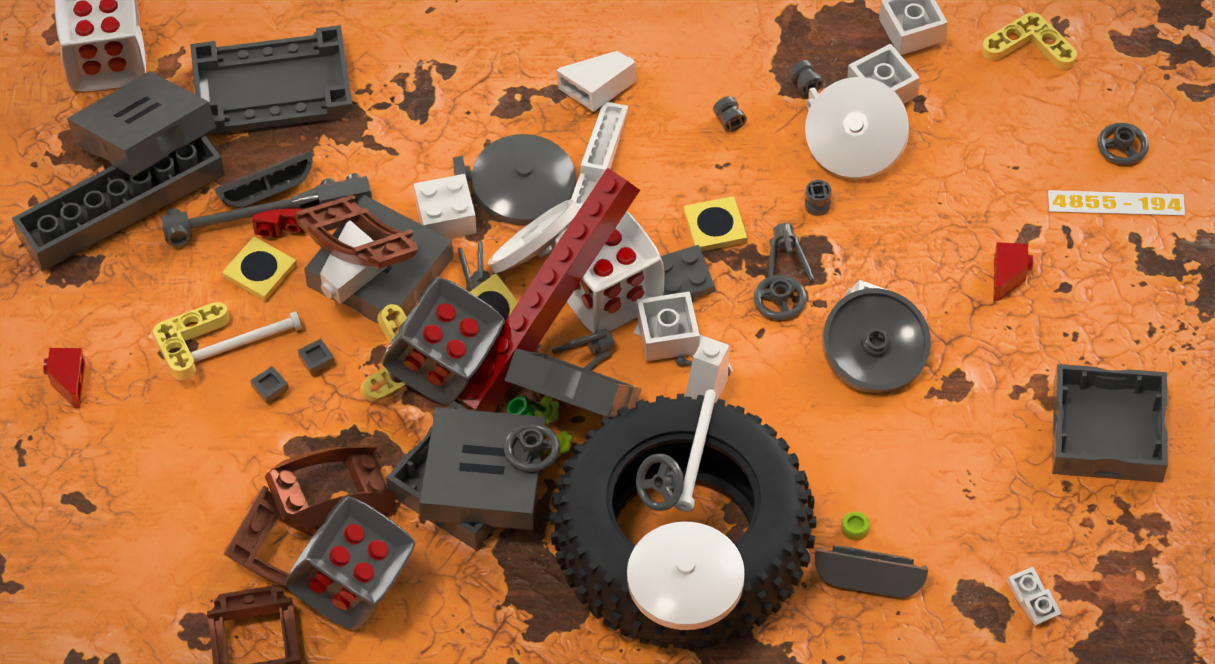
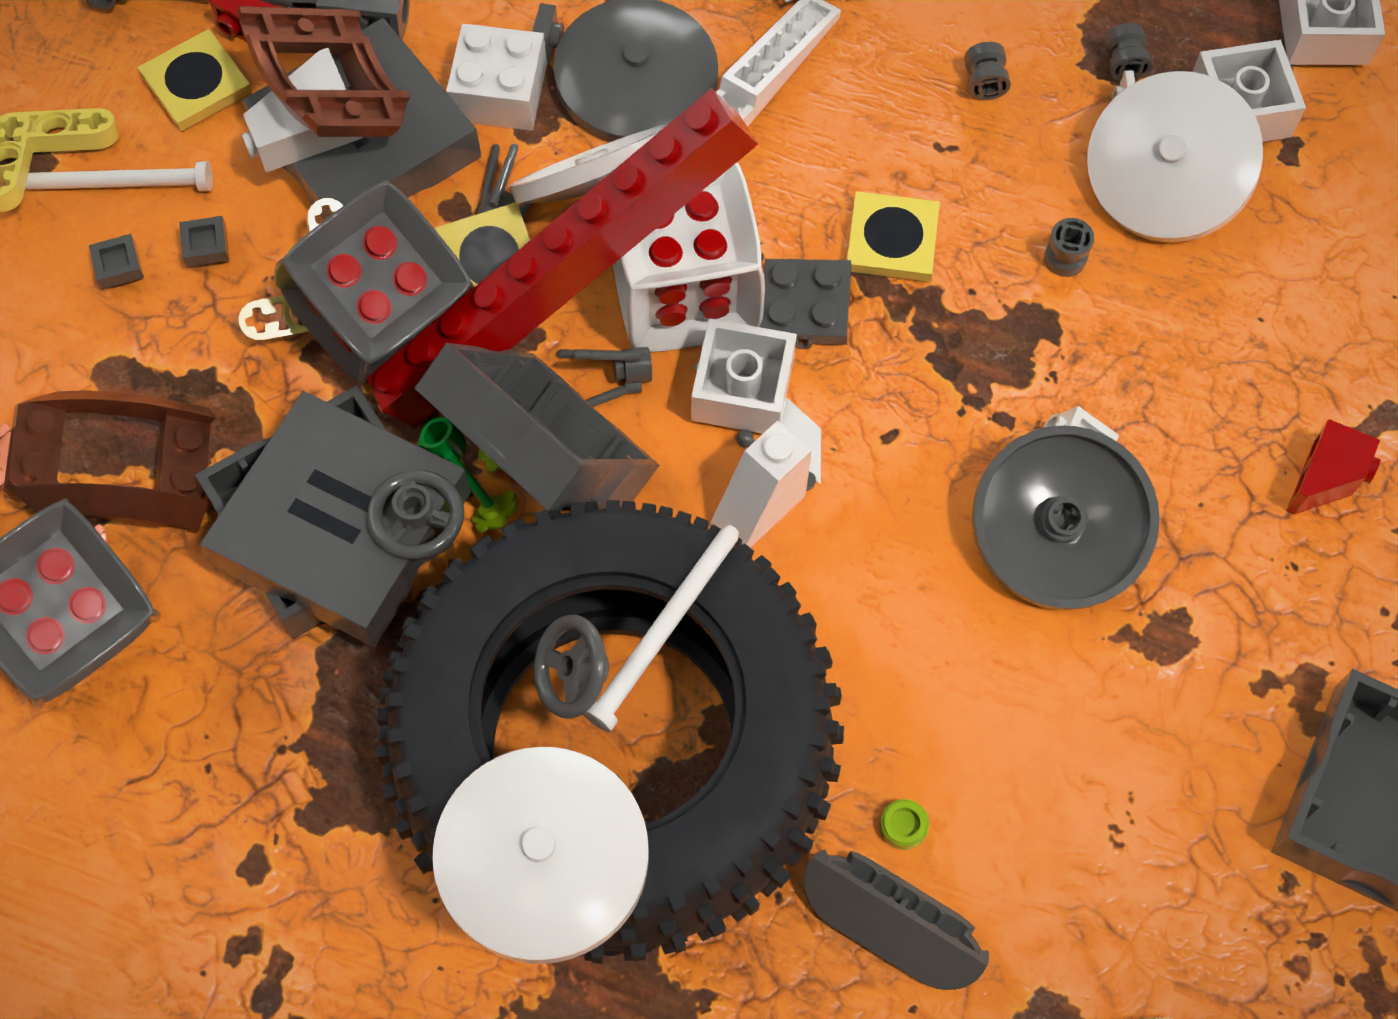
camera: 20 degrees right, 10 degrees up
dark grey piece [754,275,807,320] -> none
dark grey plant [768,223,814,282] -> none

